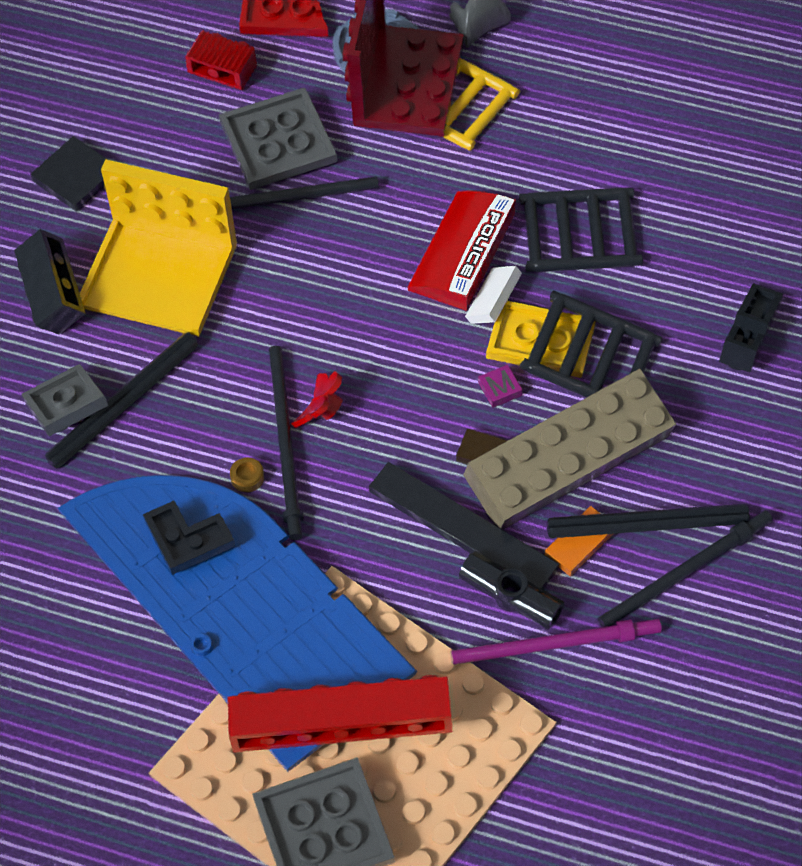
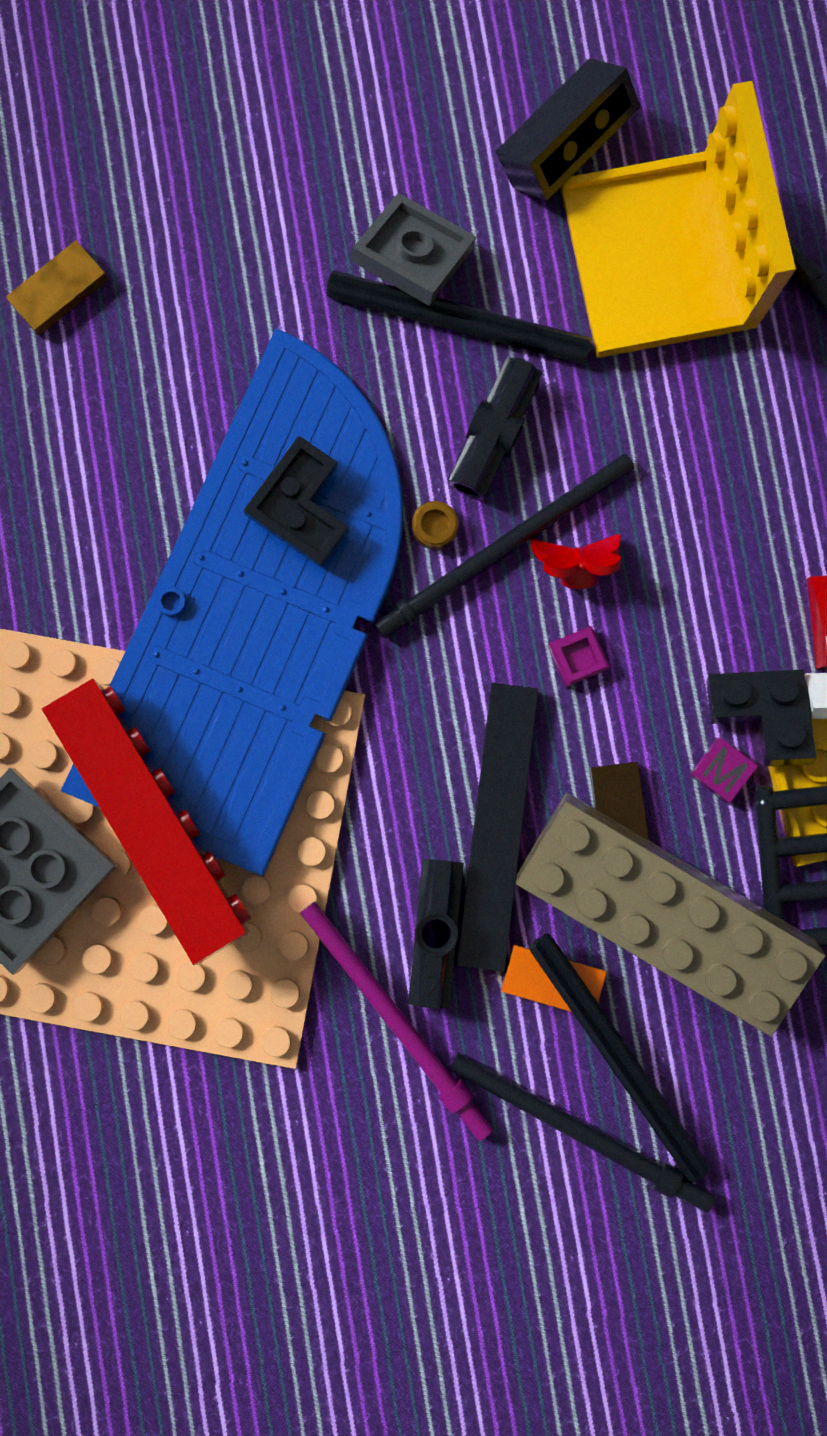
camera: 60 degrees right, 25 degrees up
black tile [30,136,108,212] -> none
none -> black piece [448,357,543,500]
none -> magenta tile [547,626,610,688]
none -> black plate [706,670,816,767]

